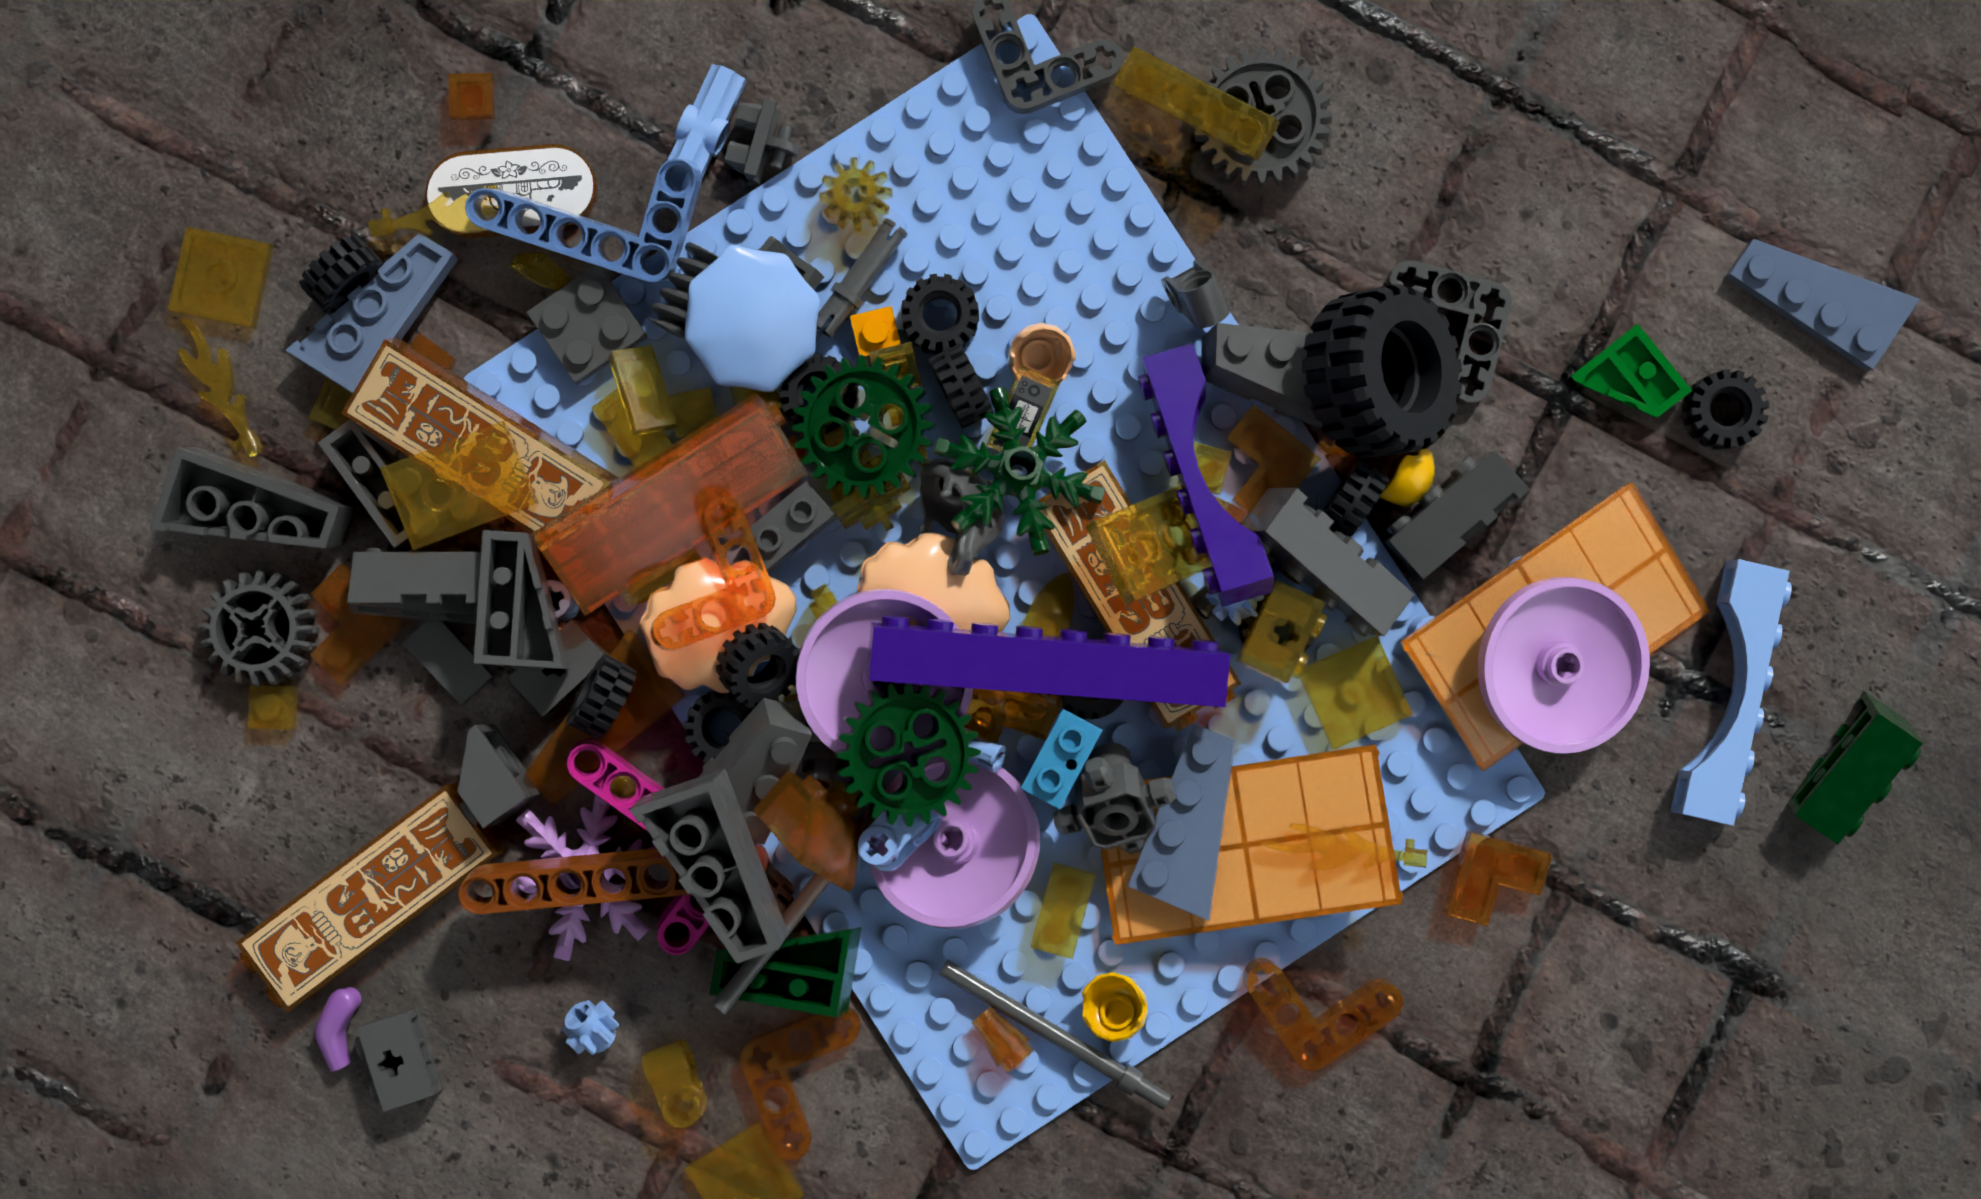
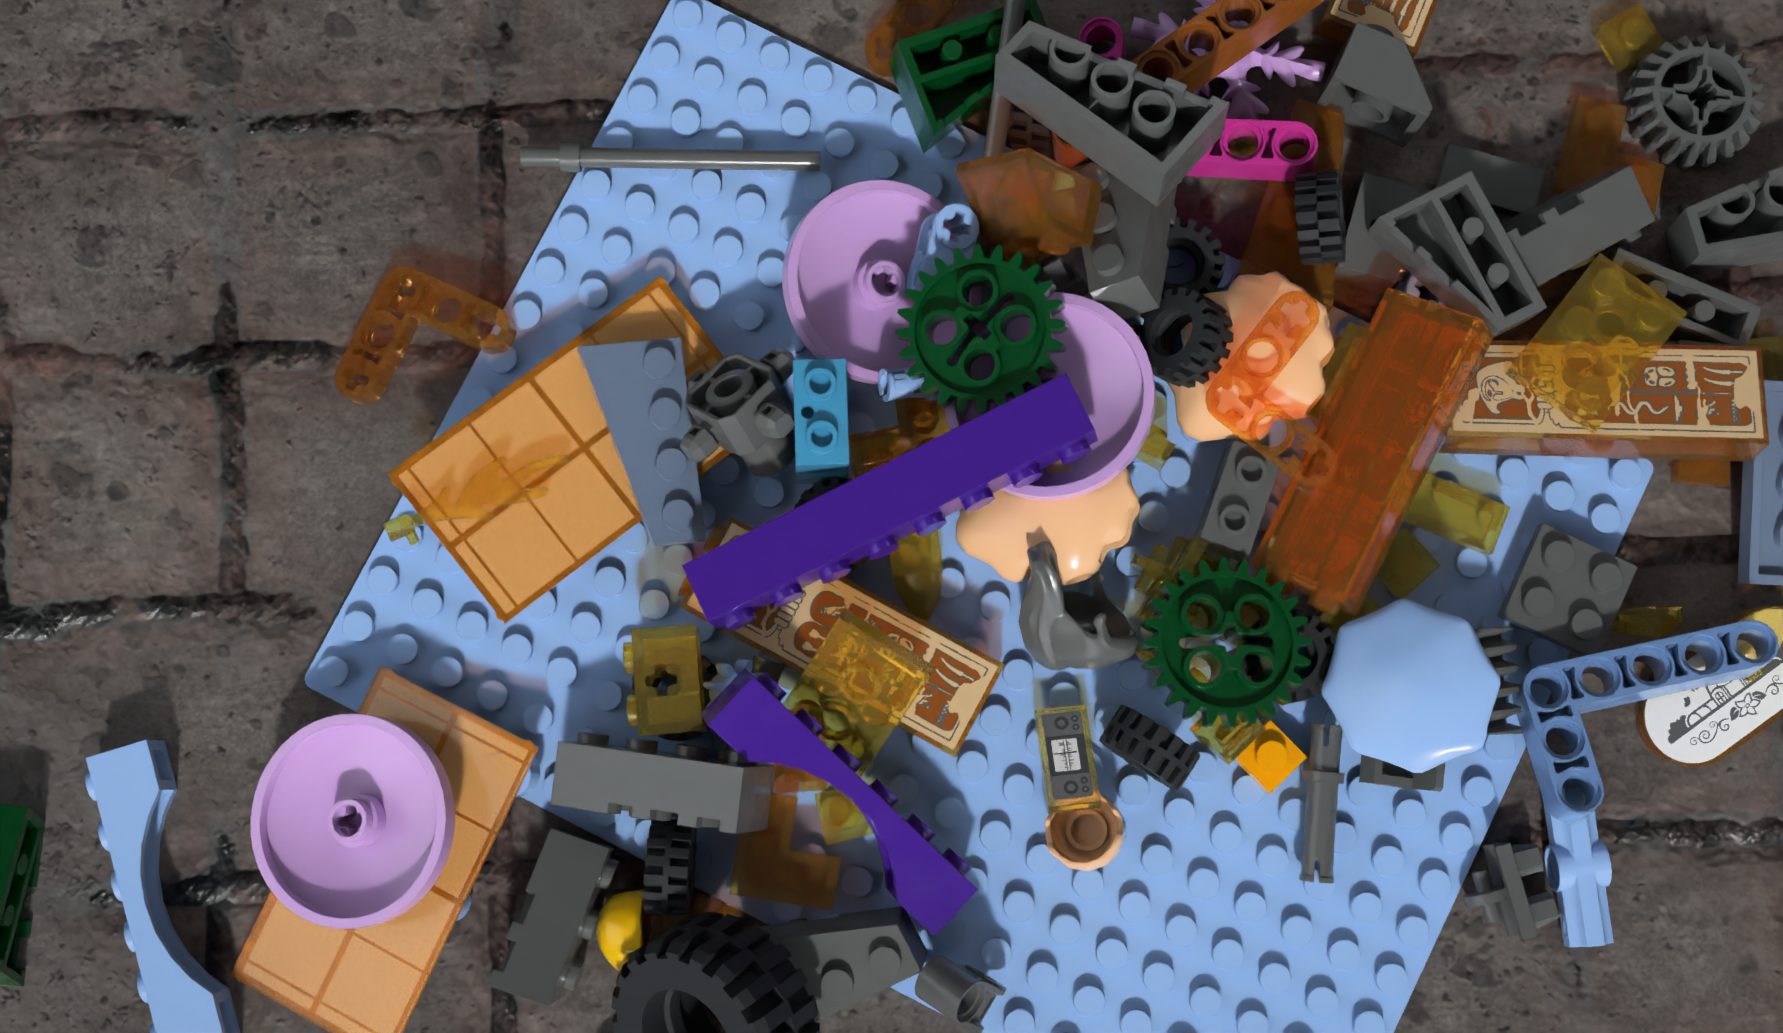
camera: 145 degrees right, 5 degrees down
clear yellow tile [608,345,677,436] -> none
clear yellow gear [819,157,893,233] -> none
black tyre [901,273,979,355] -> none
dark green piece [933,387,1105,556] -> none
clear orange cone [972,1006,1034,1074] -> none
clear yellow plate [1030,862,1096,959] -> none
yellow hair [1082,972,1148,1042] -> none
clear yellow tile [1296,635,1413,750] -> none
clear orange plate [1442,830,1553,927] -> none

